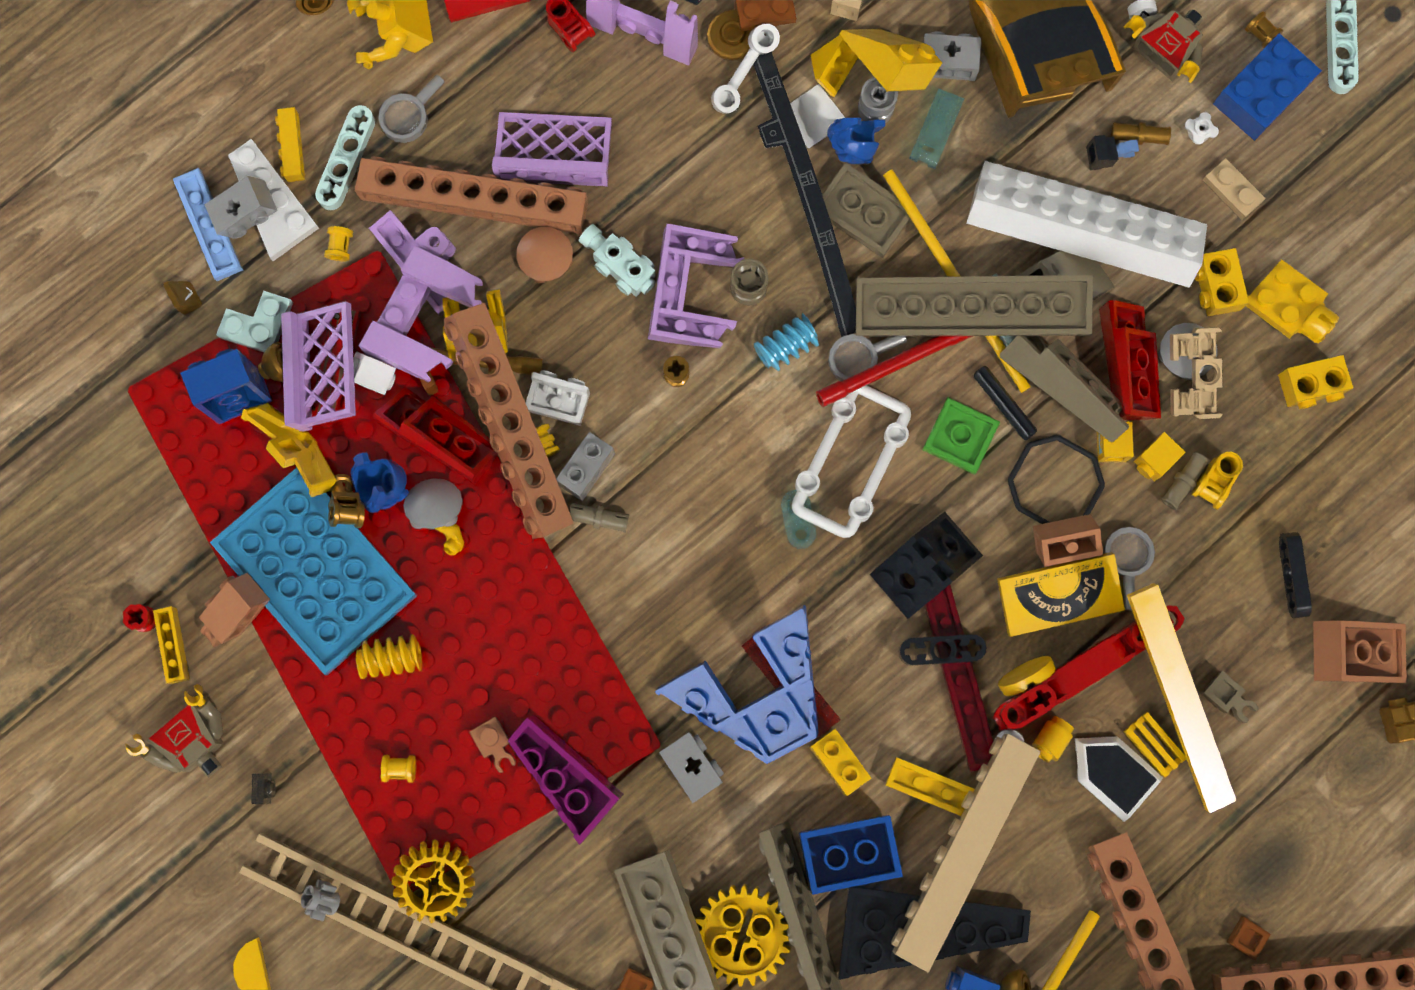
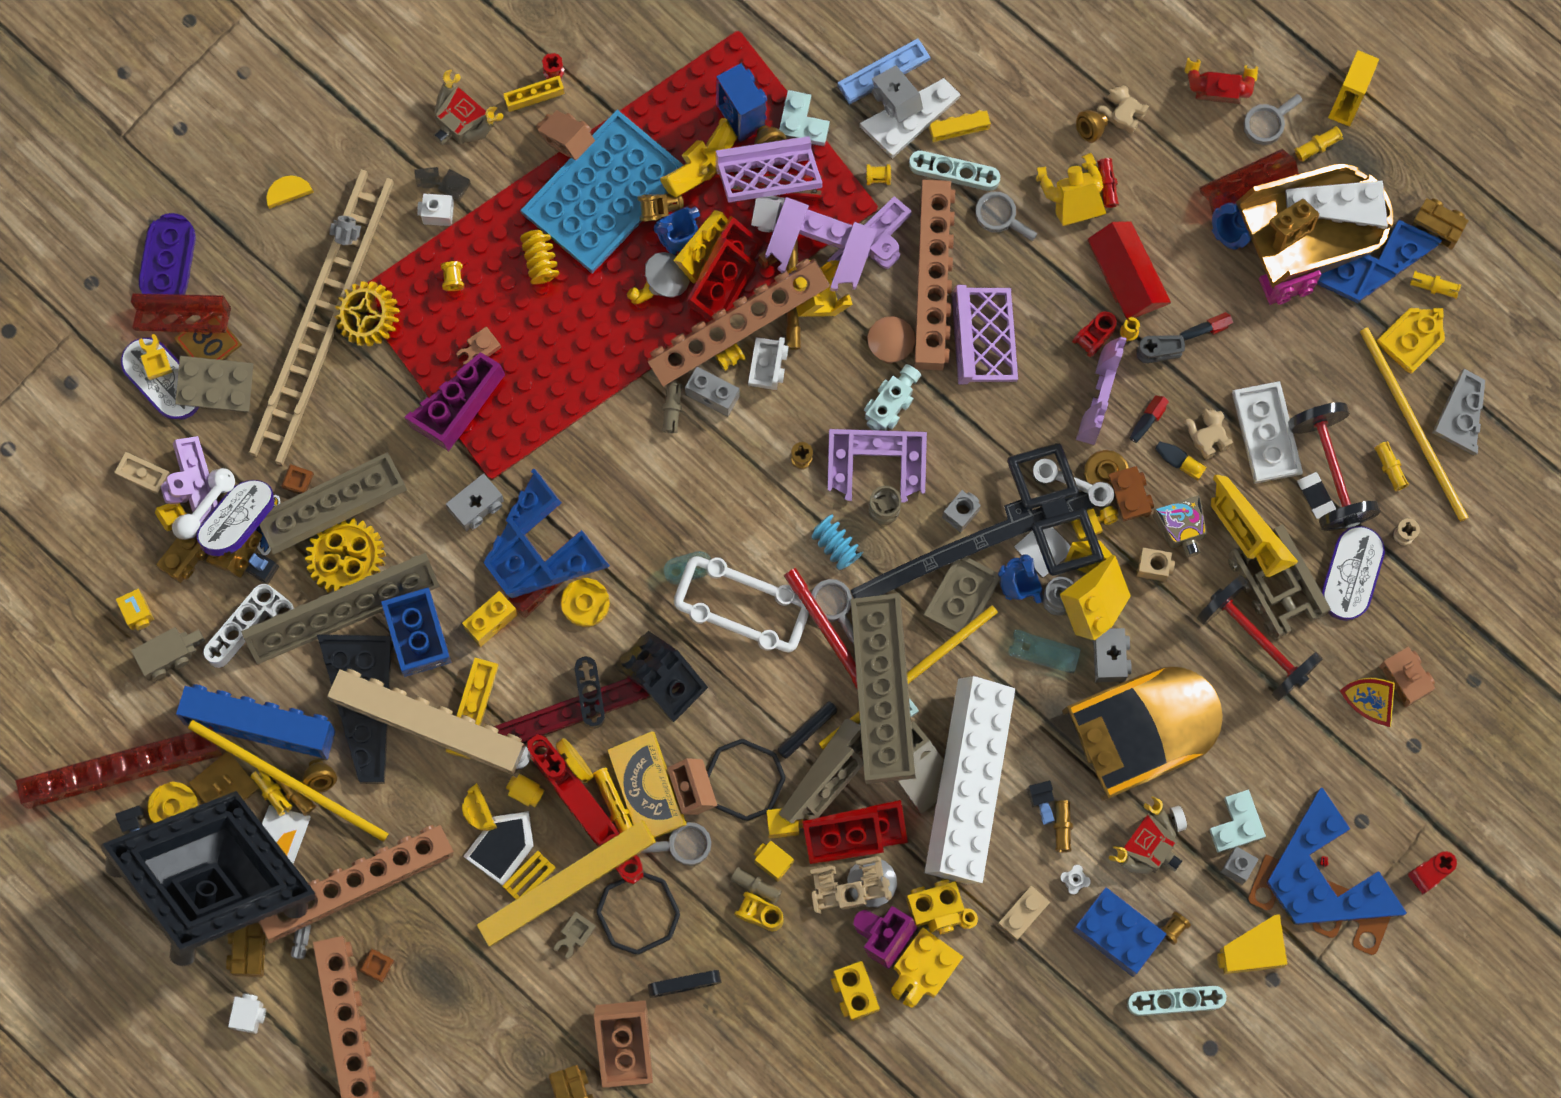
camera: 80 degrees right, 5 degrees down
pearl gold slope [163,281,202,315] -> none
bright green tile [922,397,1000,475] -> none
none -> white brick [417,194,454,226]
none -> clear smoke plate [438,169,471,202]
none -> yellow tile [462,783,497,831]
none -> yellow tile [561,578,610,627]
none -> yellow pin [593,768,632,834]
none -> black piece [596,872,680,955]
none -> yellow wing [673,210,728,284]
none -> magenta brick [854,906,917,969]
none -> yellow plate [928,909,978,935]
none -> light grey brick [942,490,981,533]
none -> black bar [1007,443,1104,576]
none -> yellow plate [1071,506,1119,541]

